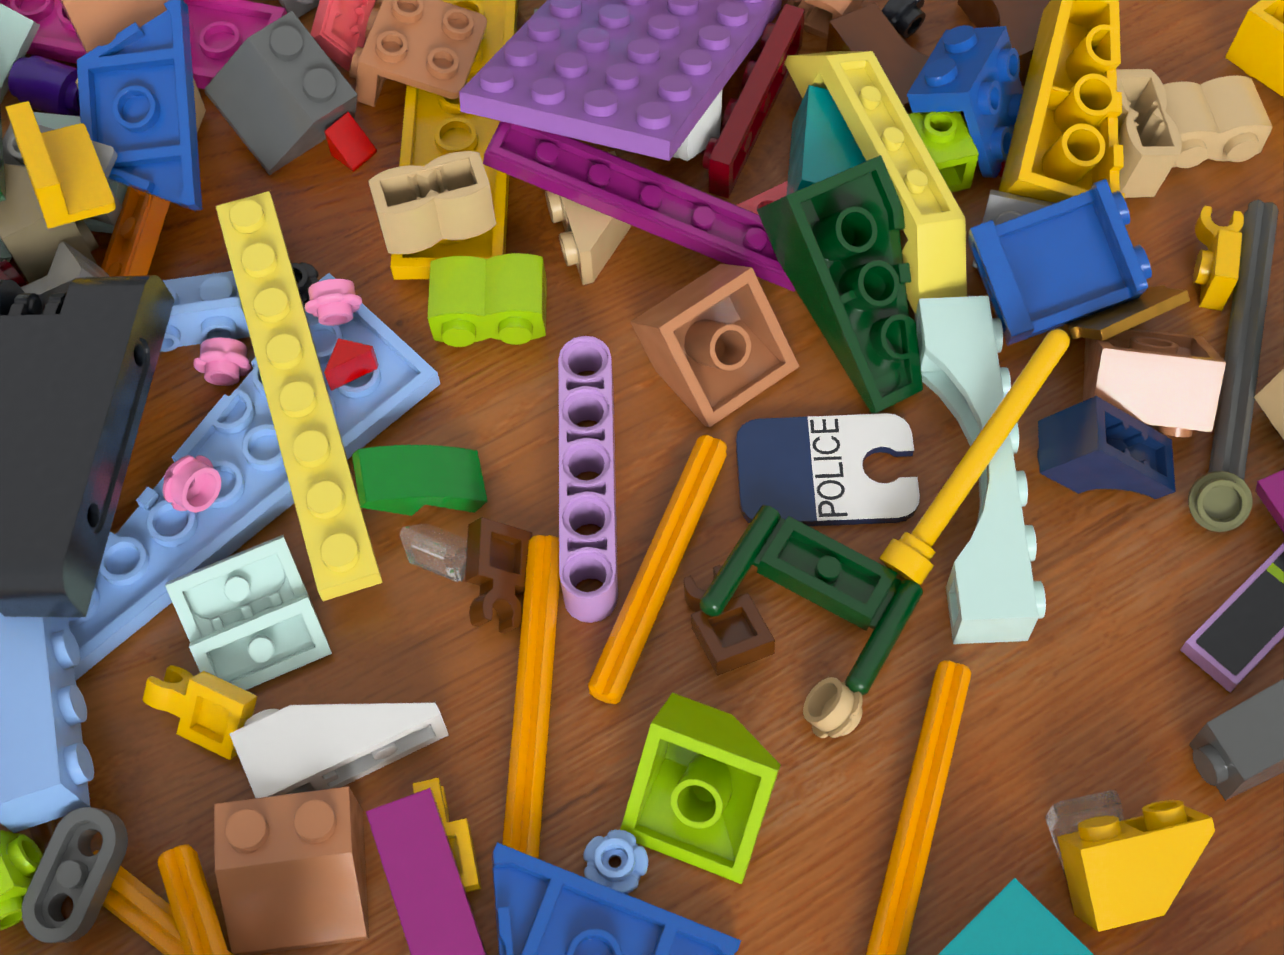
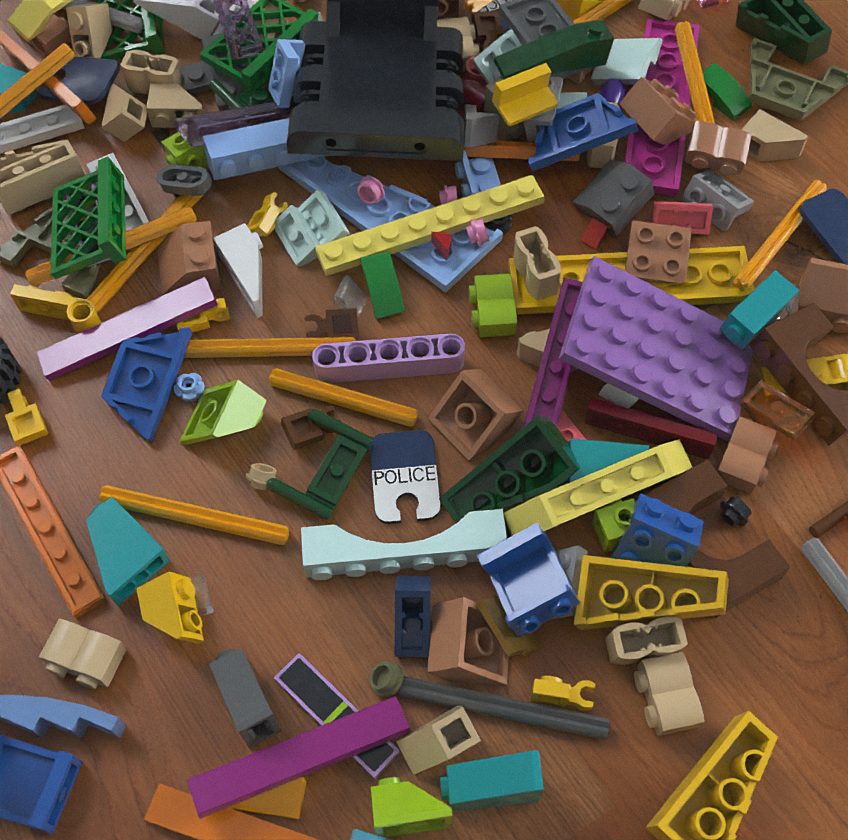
camera: 85 degrees right, 0 degrees up
yellow piece [879,329,1070,586] -> none

